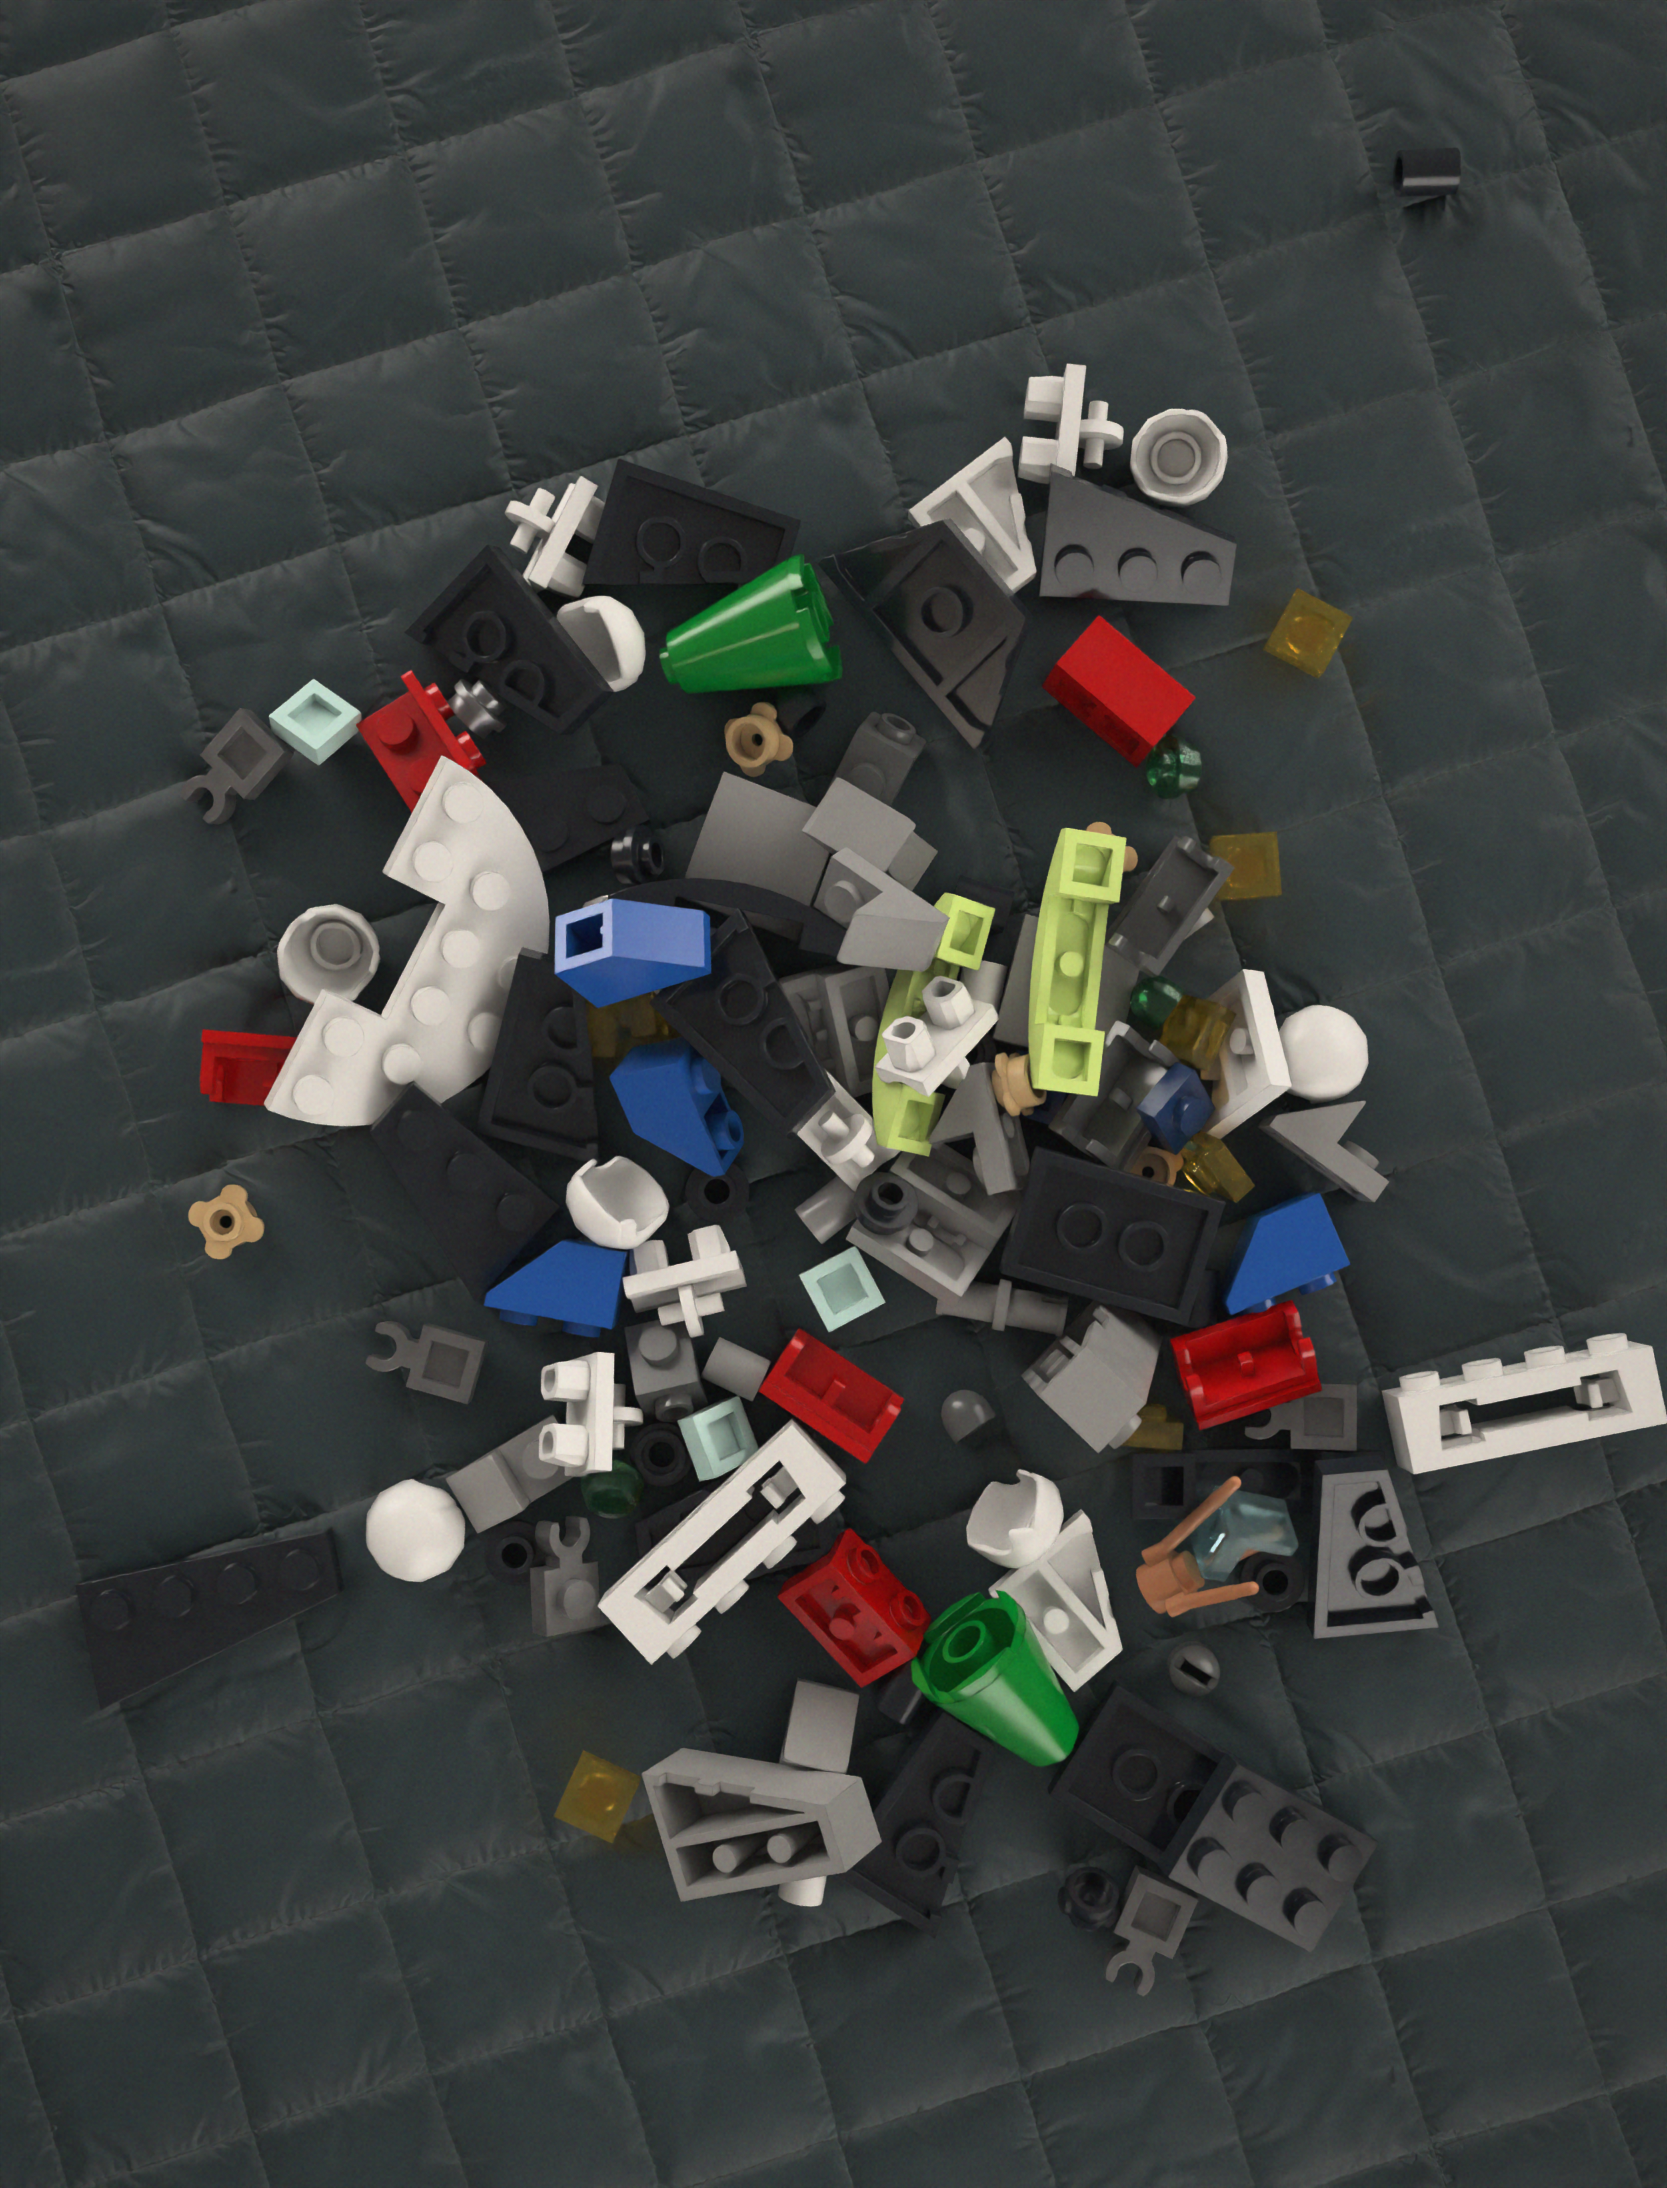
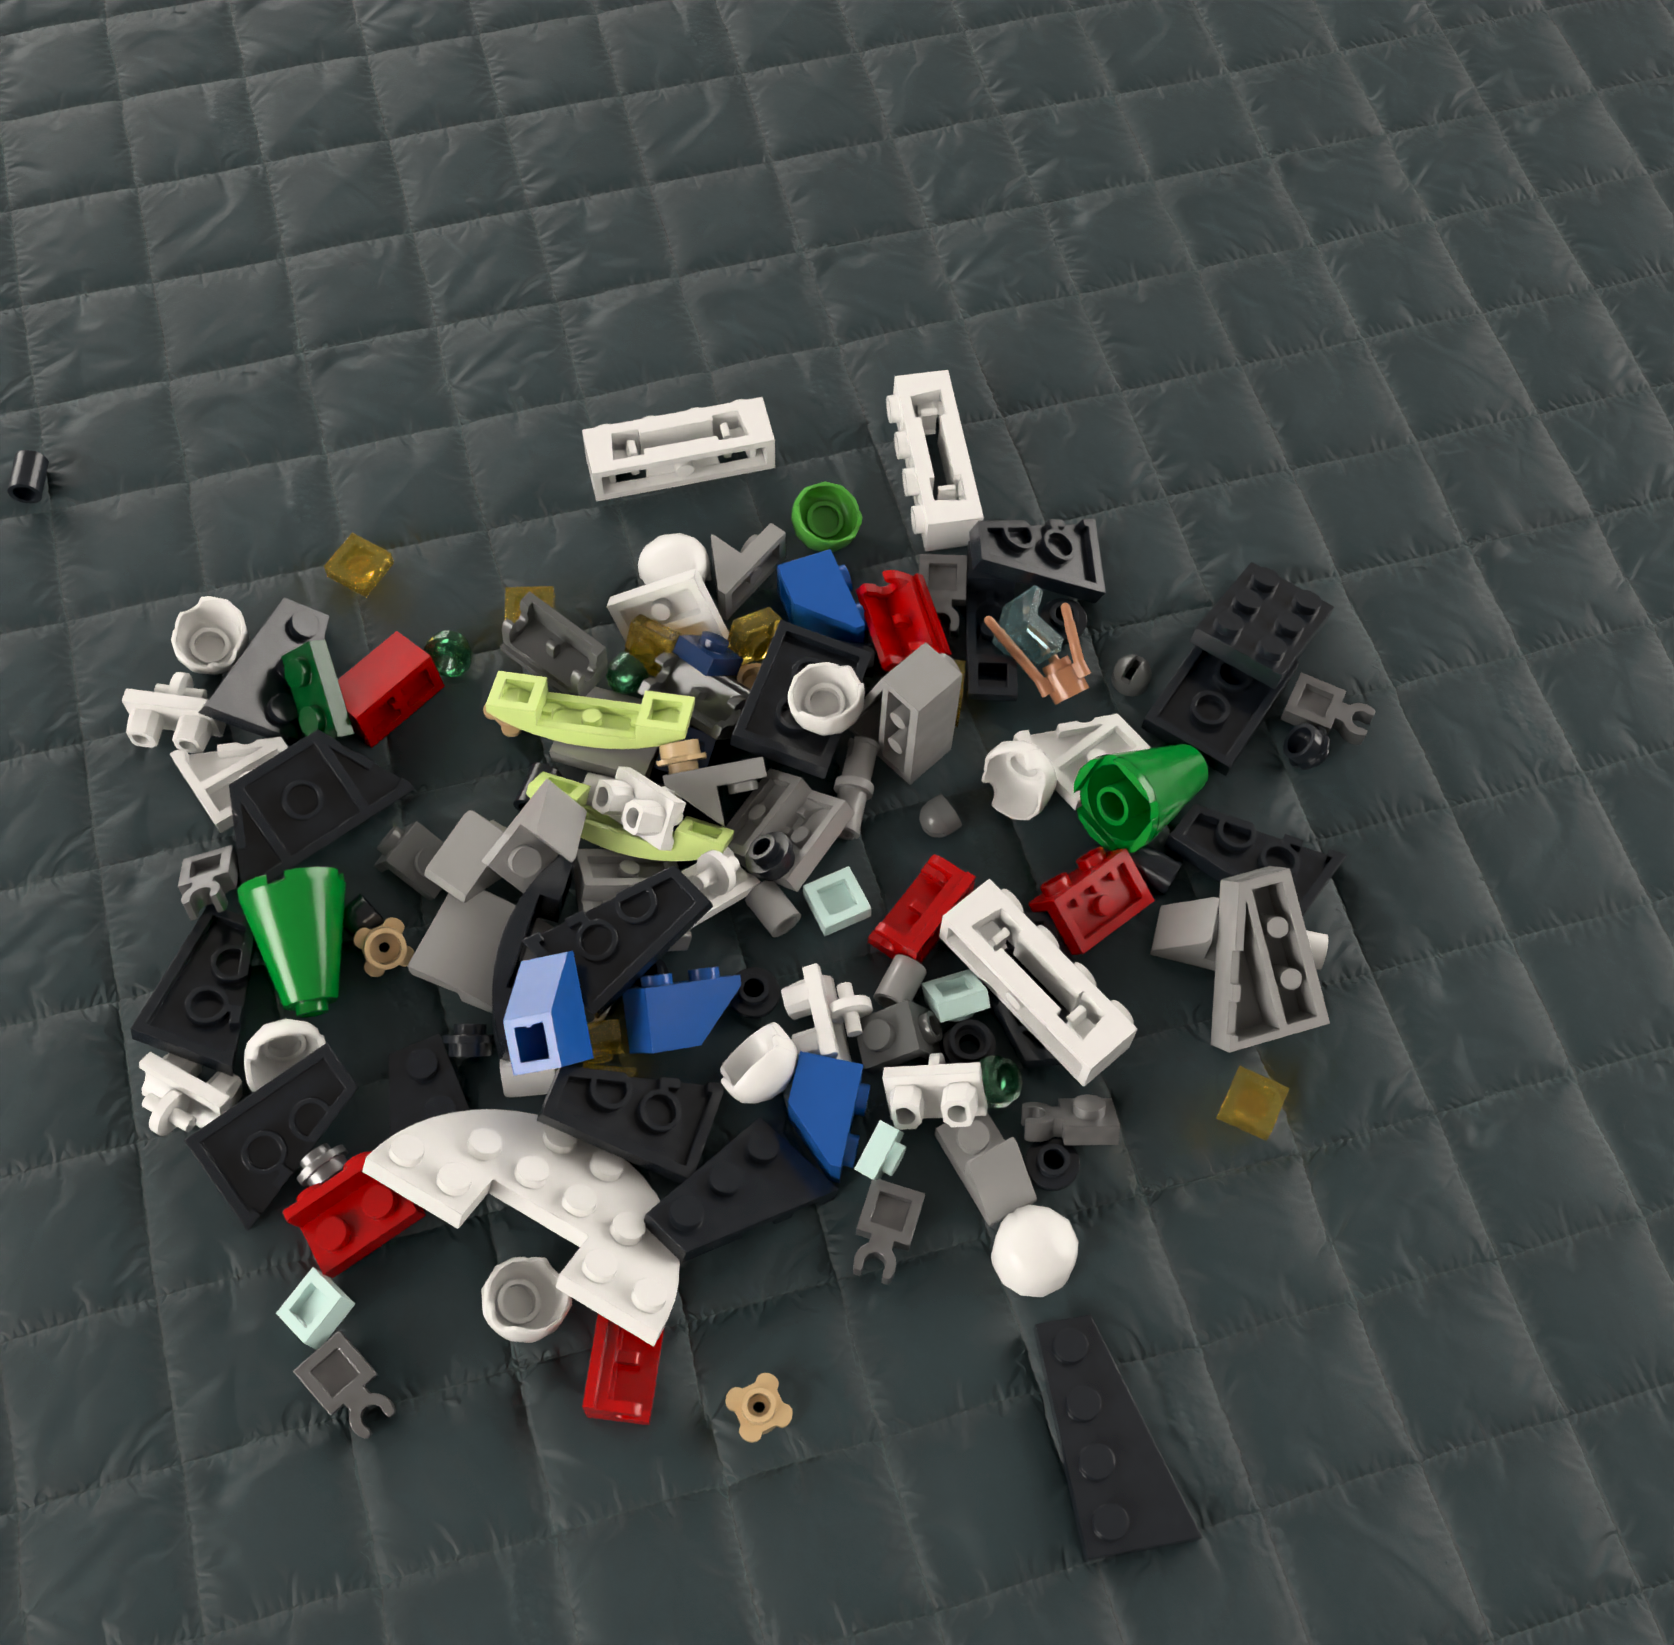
camera: 90 degrees left, 25 degrees down
none -> flat silver plate [178,845,239,920]
none -> dark green plate [281,639,354,741]
none -> white brick [582,397,775,502]
none -> white hair [788,662,865,736]
none -> bright green hair [791,481,862,552]
none -> light aqua plate [854,1120,907,1181]

